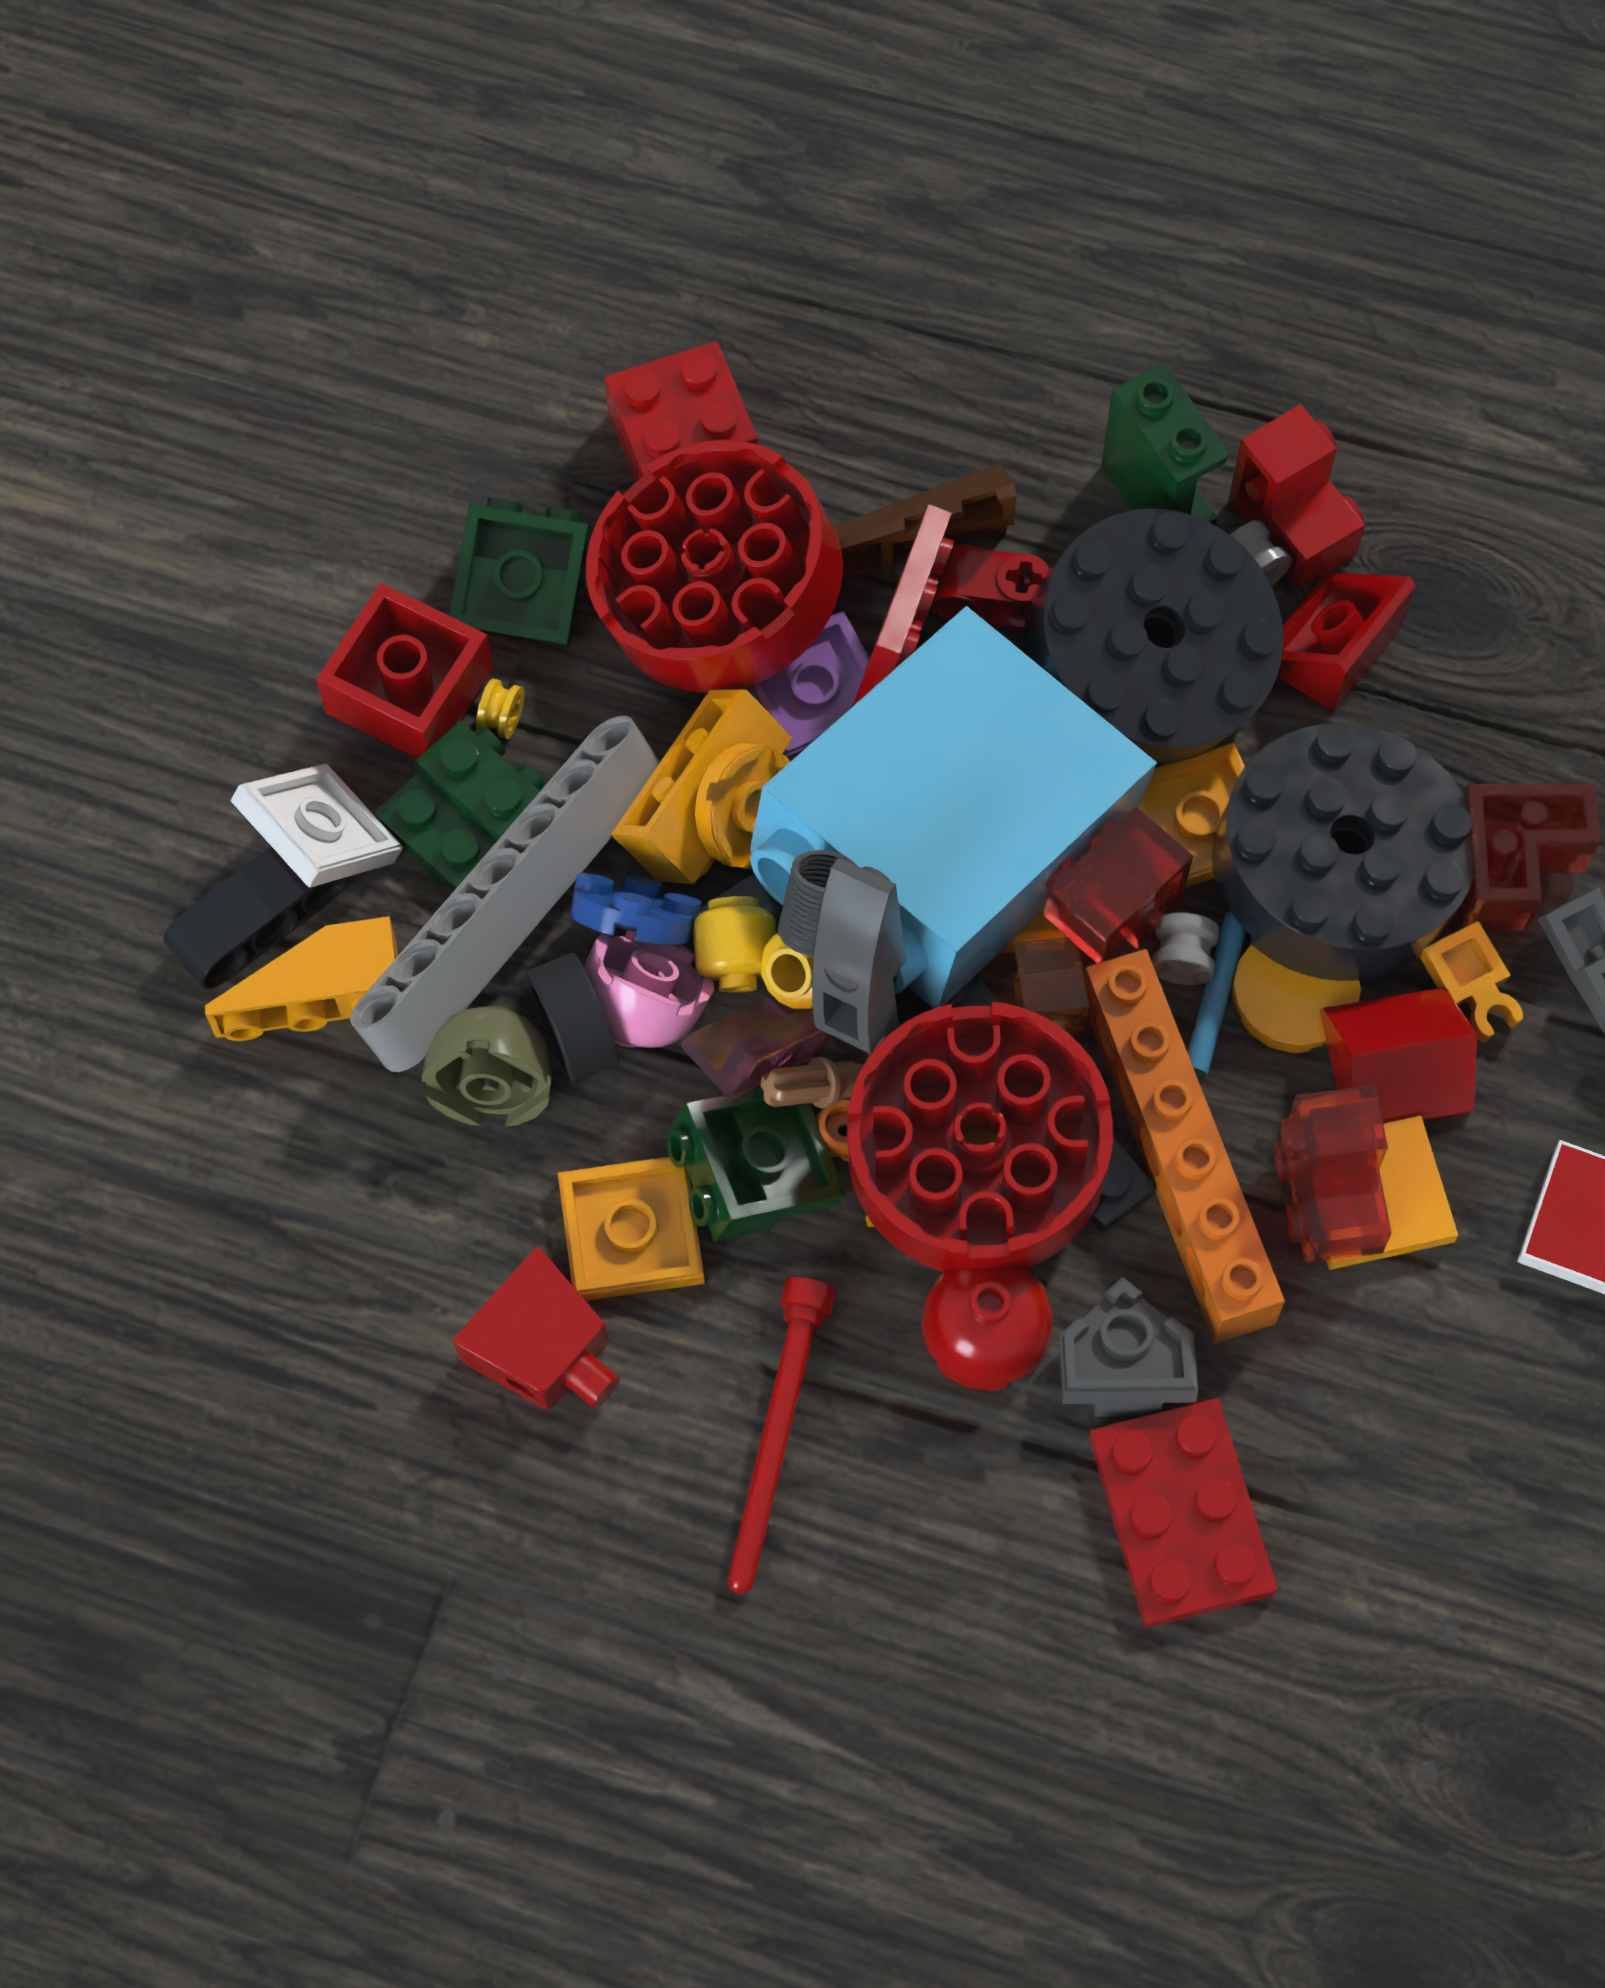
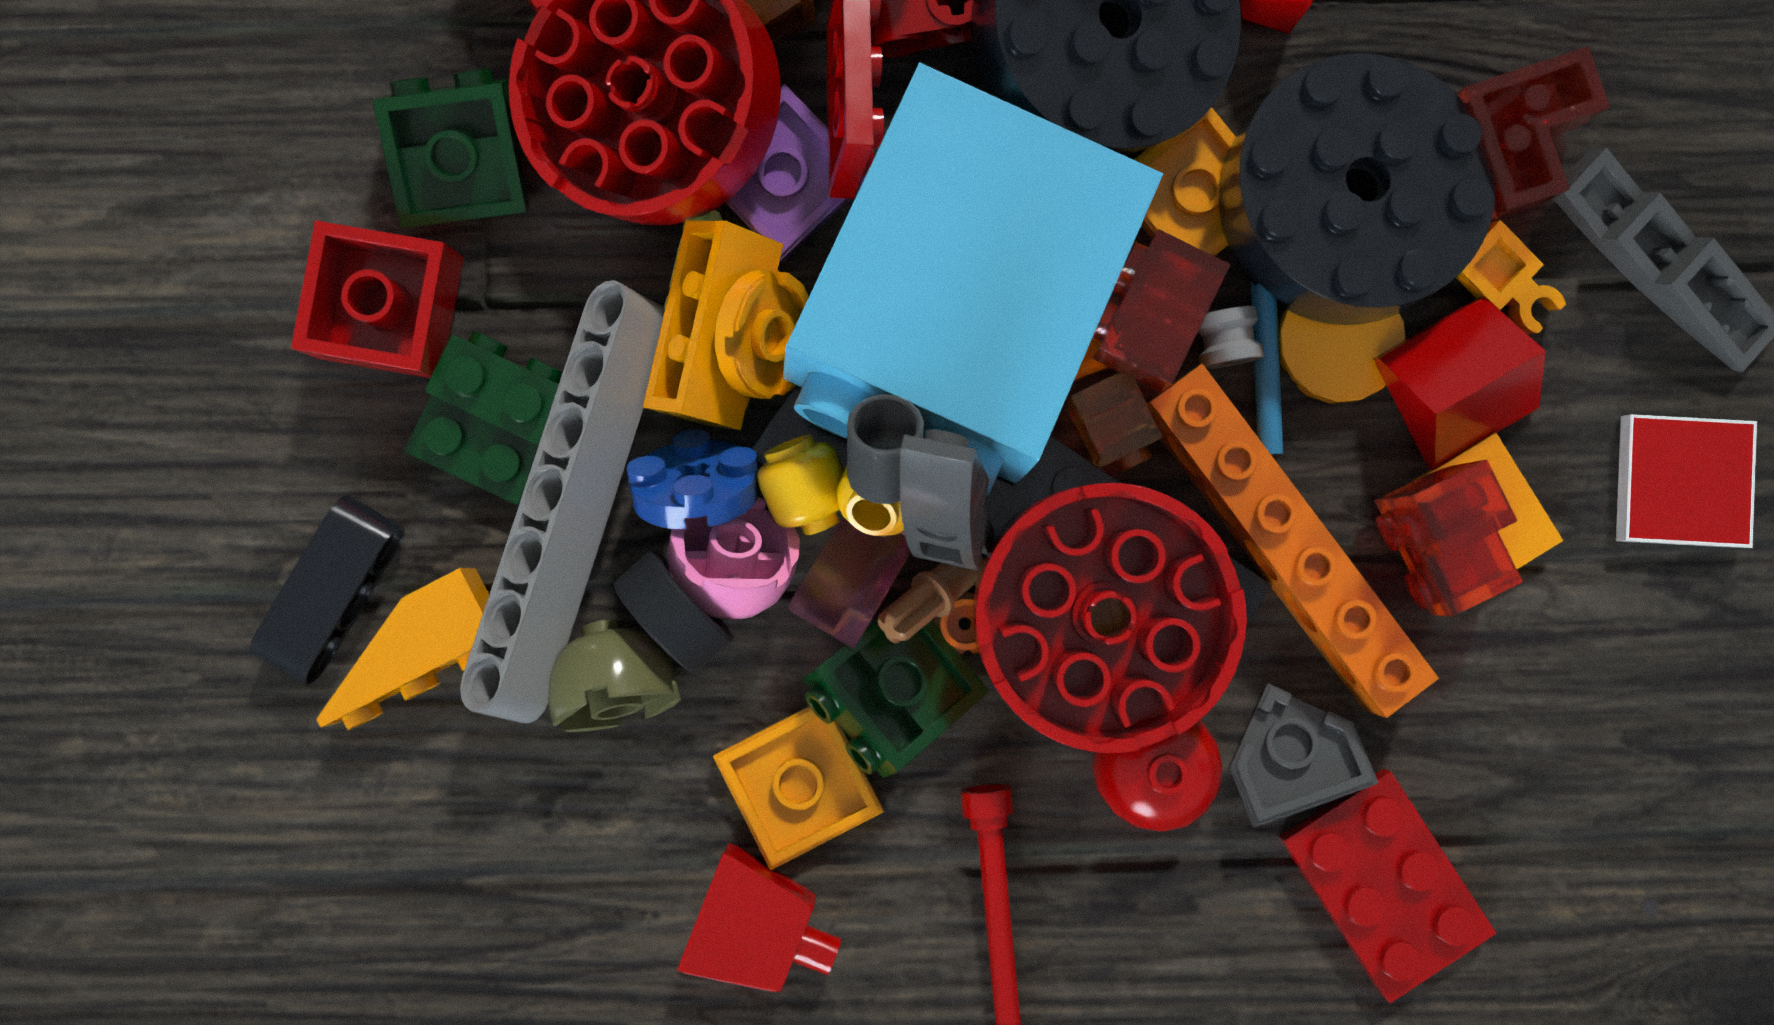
camera: 20 degrees left, 20 degrees up
white tile [231,764,403,888] -> none
yellow bush [476,678,524,740] -> none

